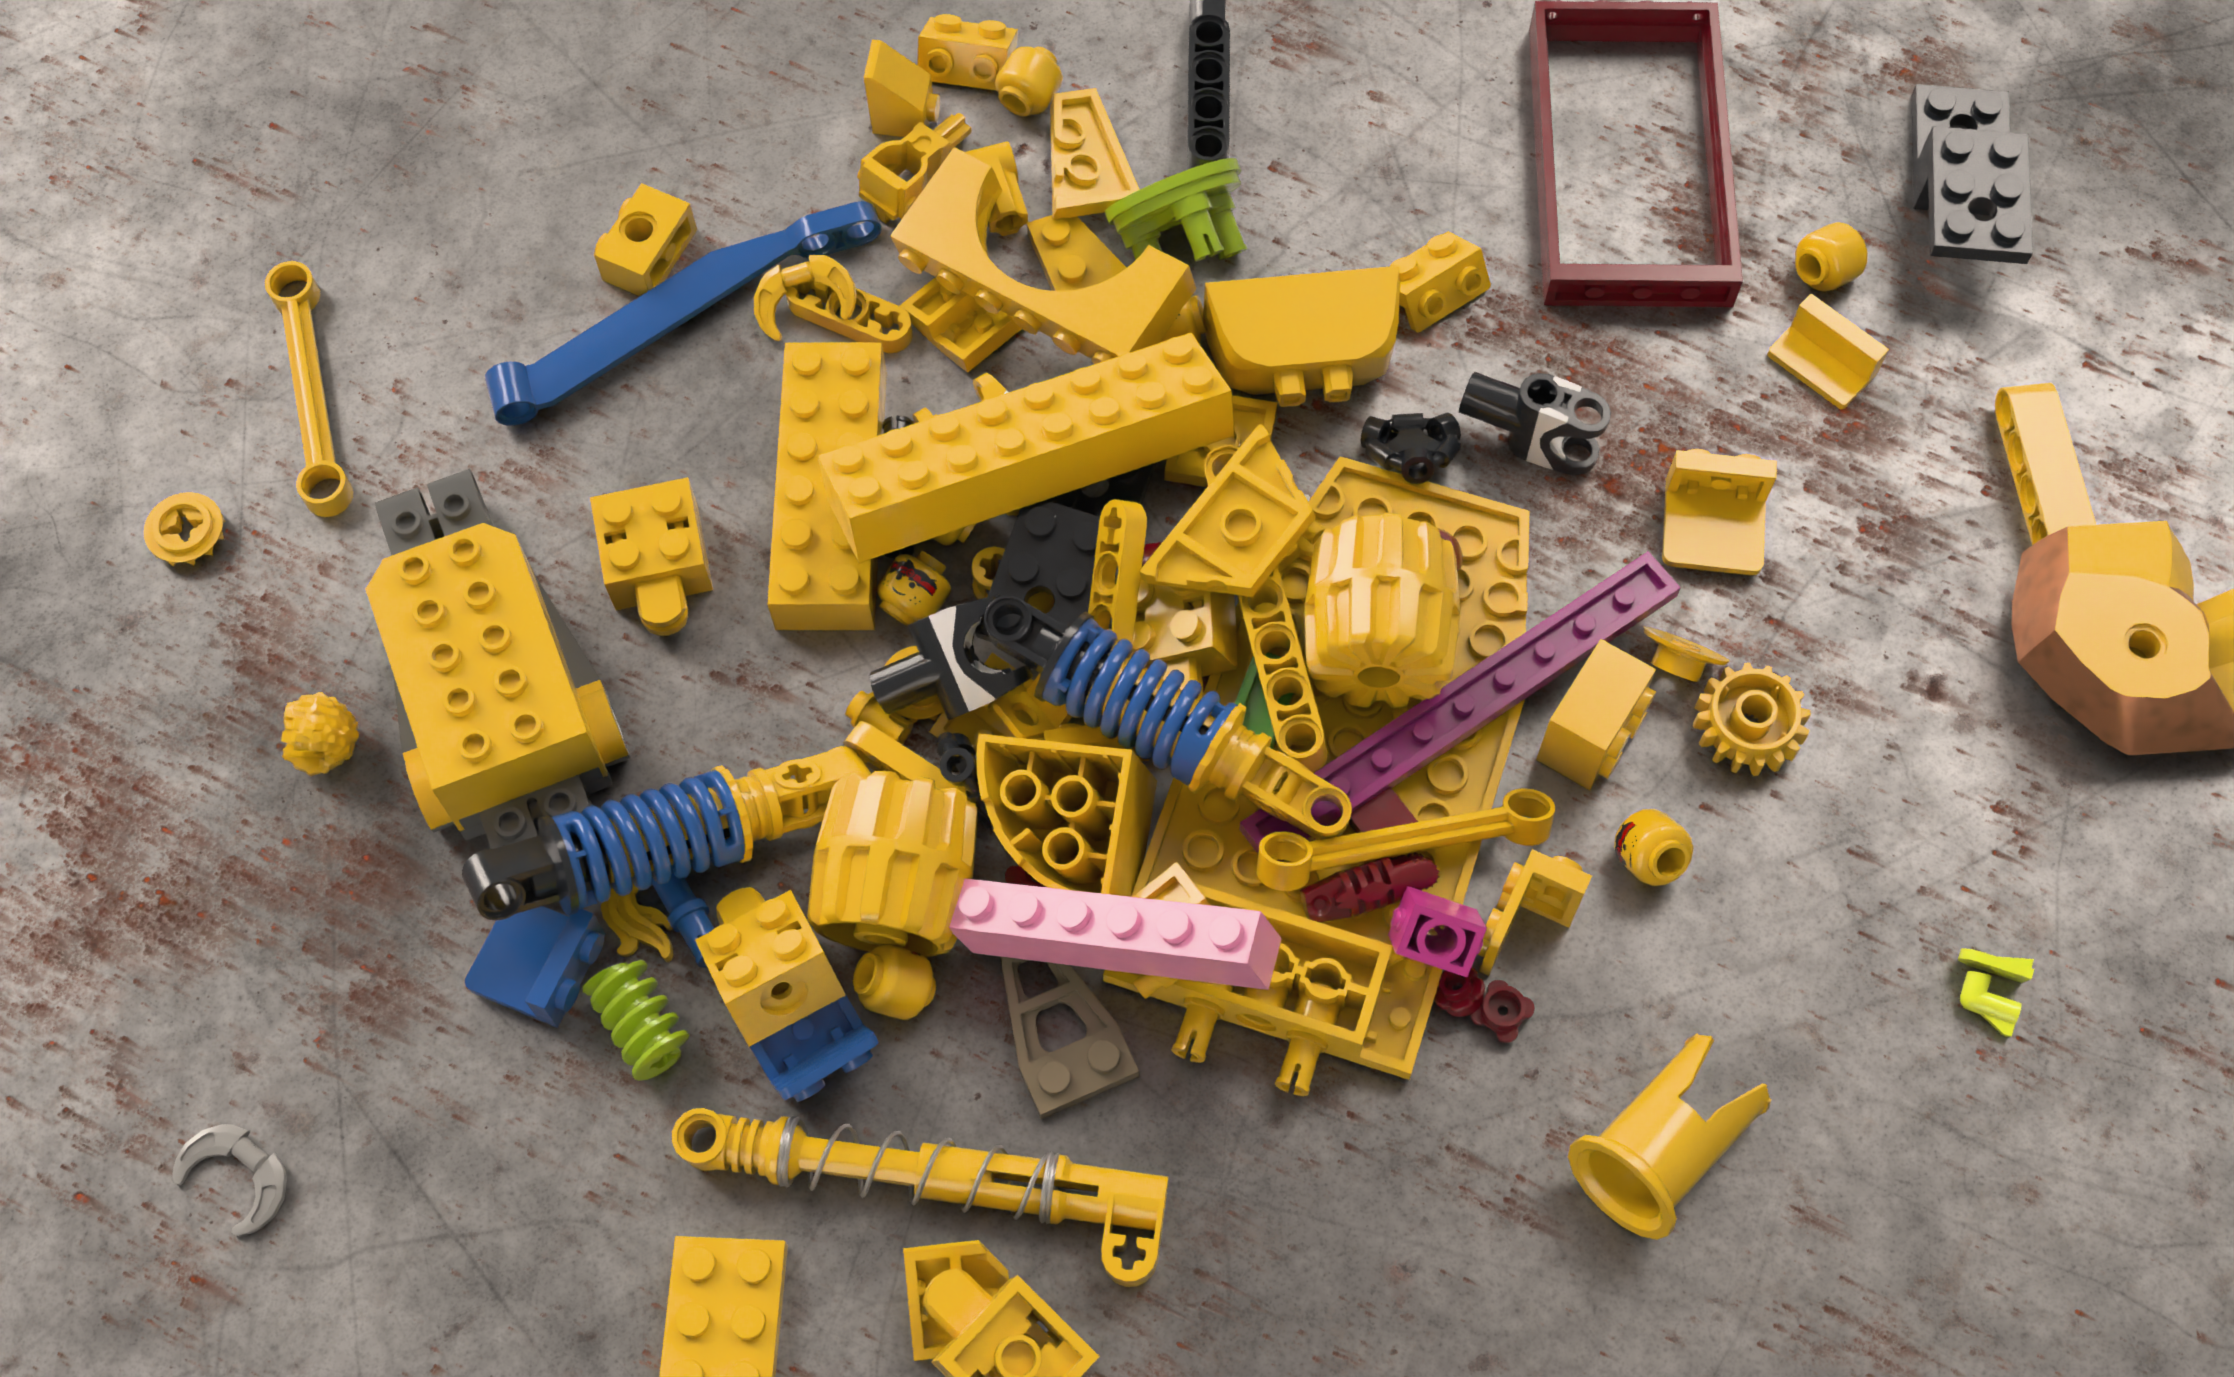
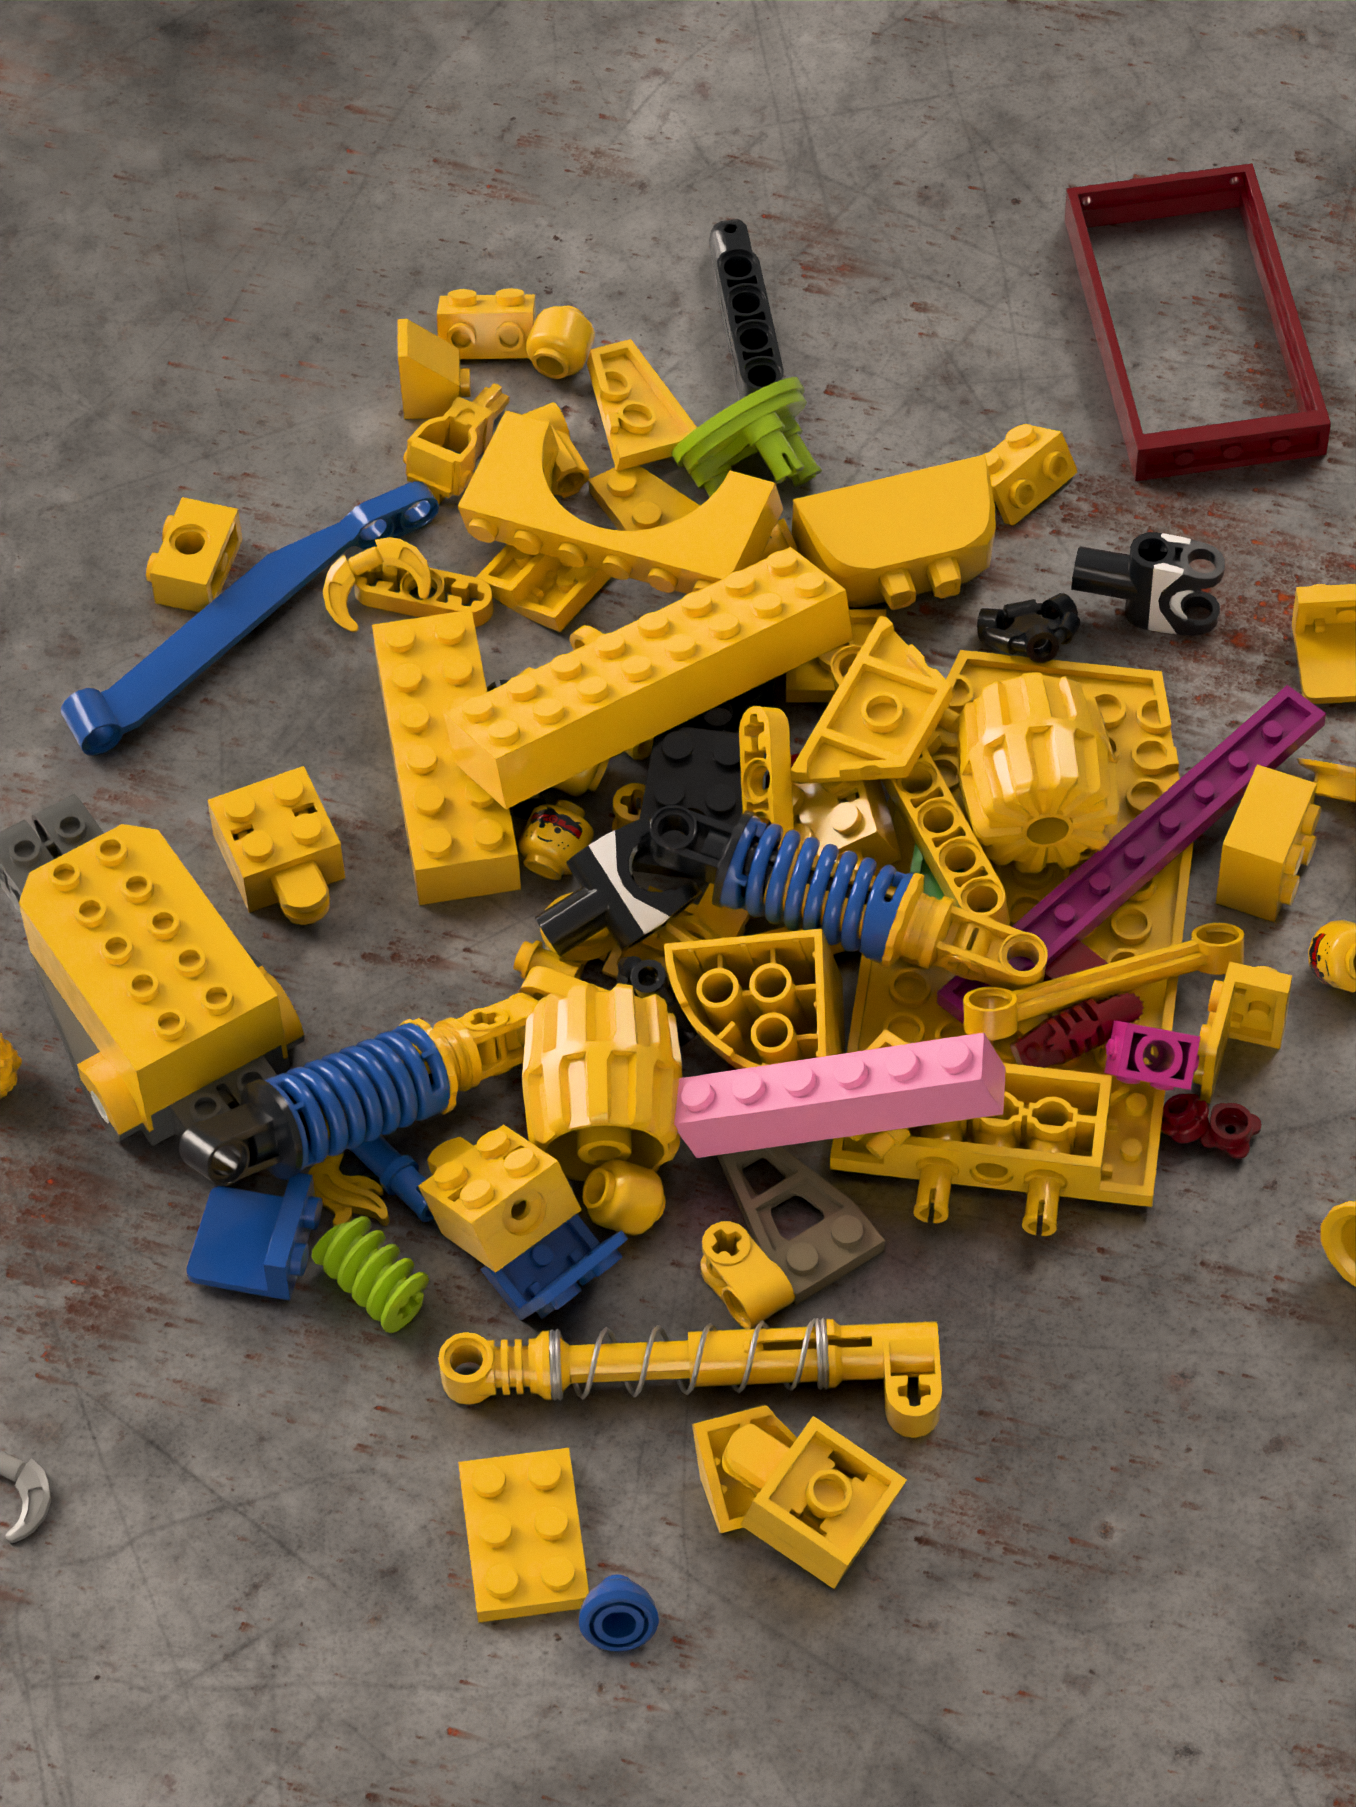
camera: 10 degrees left, 10 degrees down
none -> yellow piece [700,1221,795,1329]

